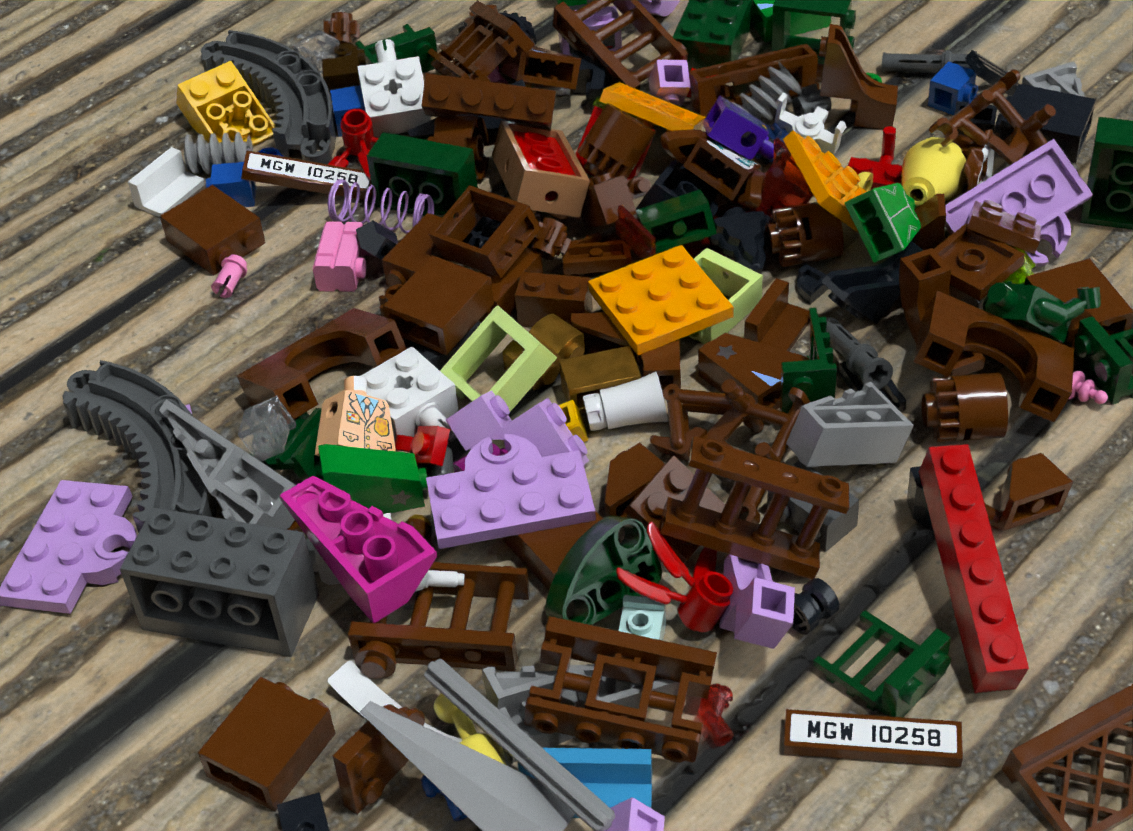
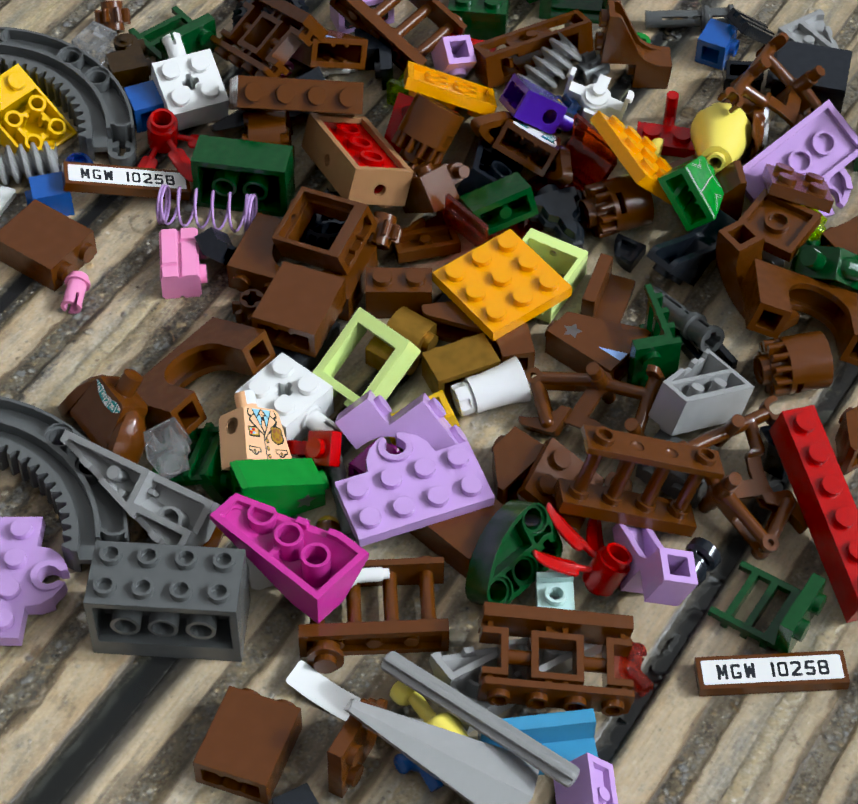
camera: 15 degrees left, 5 degrees up
none -> reddish brown torso [57,369,148,464]
none -> reddish brown piece [678,396,808,560]

